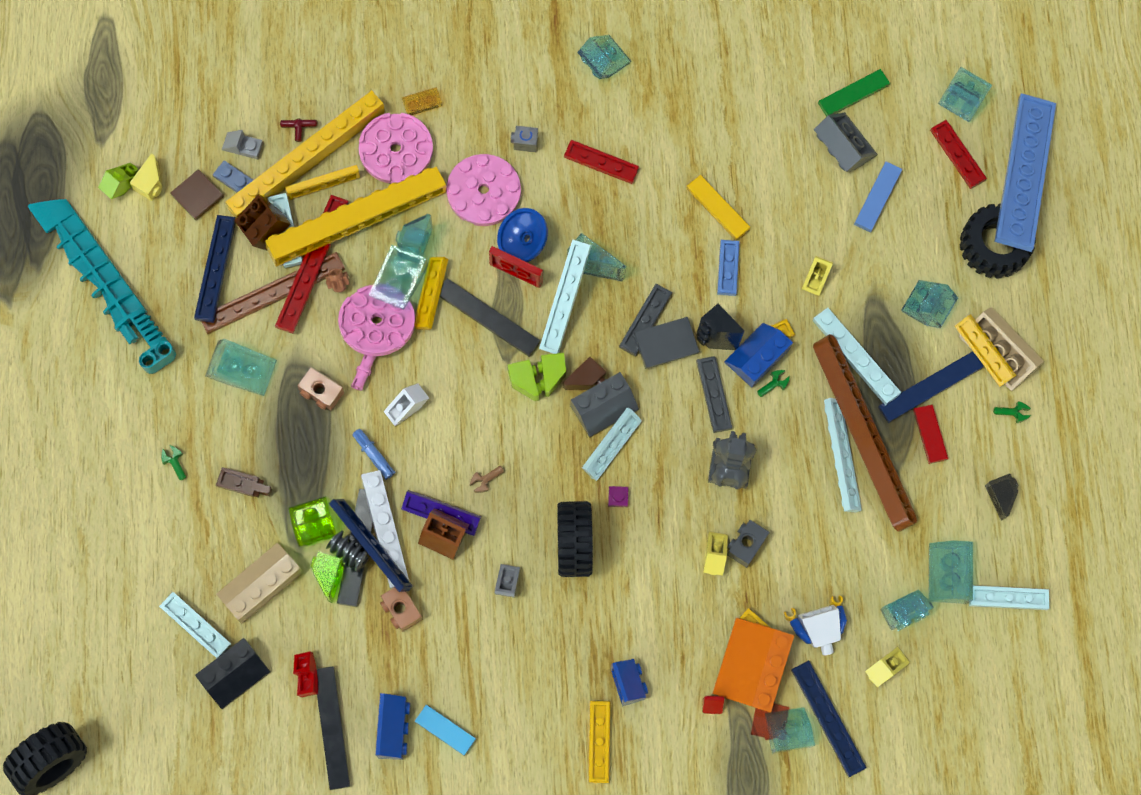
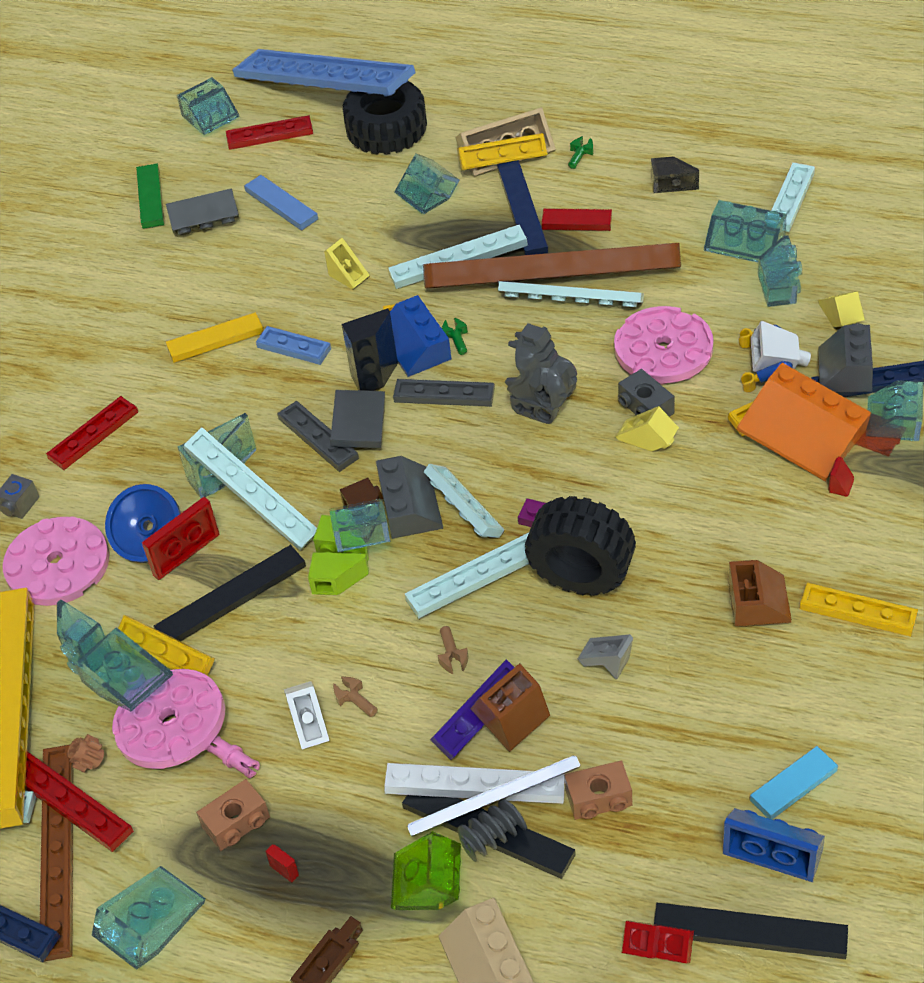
camera: 60 degrees left, 25 degrees down
clear neon green slope [310,552,344,603] -> none
medium blue axle [352,429,396,480] -> none
blue slope [610,659,648,707] -> none
none -> red tile [265,844,299,883]
none -> clear light blue slope [329,498,391,552]
none -> medium nougat bar [333,676,378,717]
none -> light aqua plate [405,533,529,619]
none -> bright pink plate [614,306,713,384]
none -> dark orange slope [728,560,792,626]
none -> dark grey slope [818,323,873,392]

